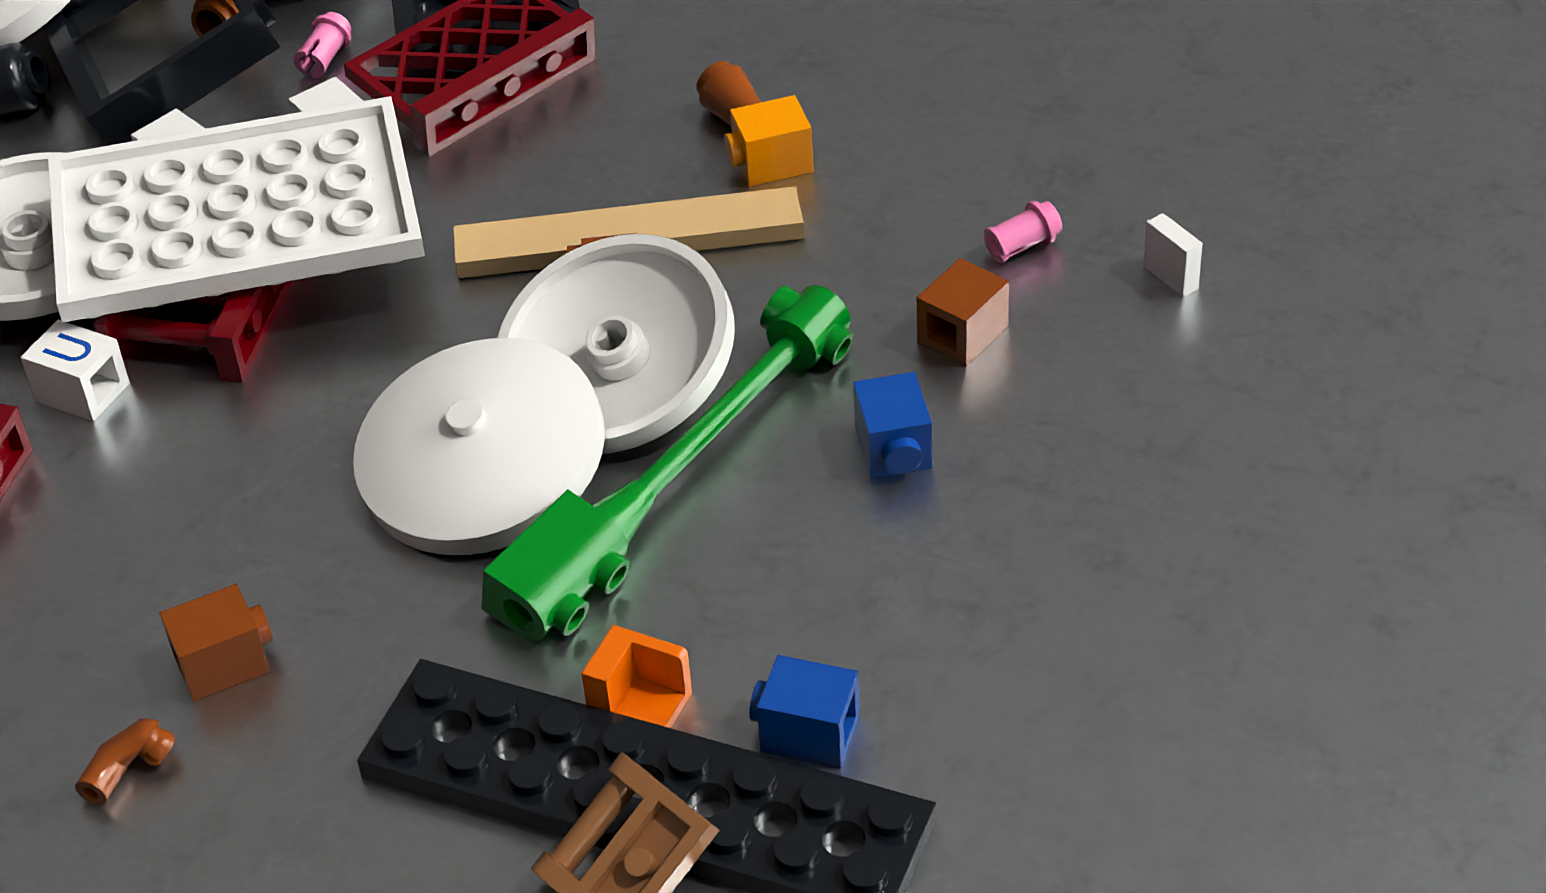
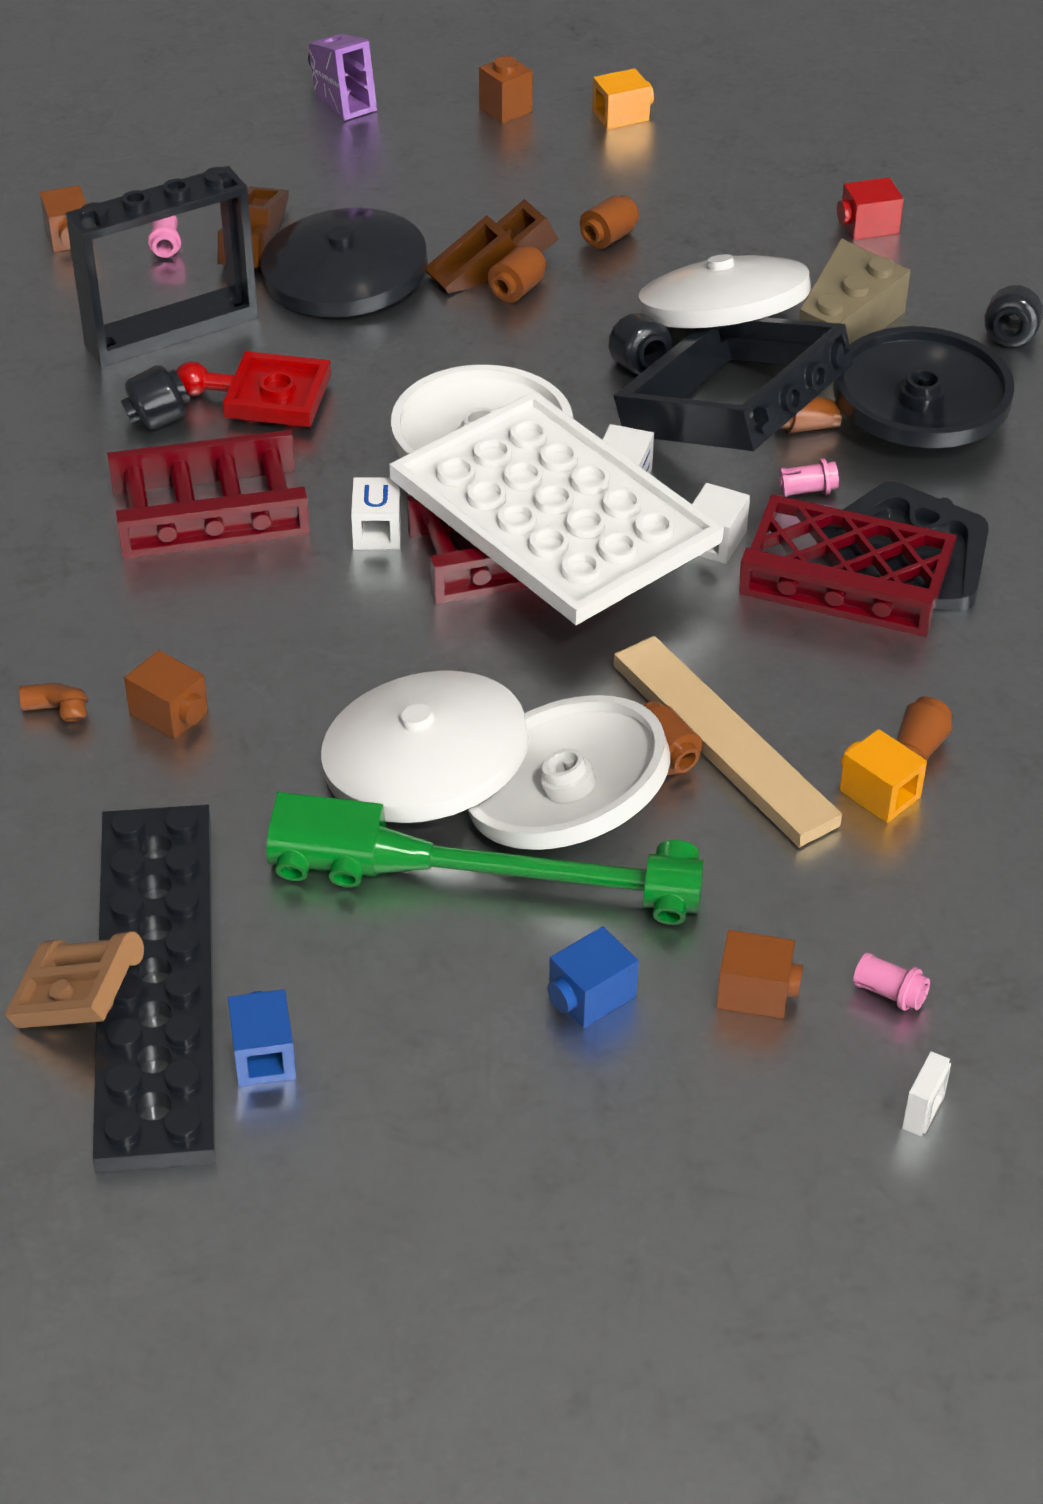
camera: 60 degrees right, 0 degrees up
orange panel [581,624,692,728] -> none

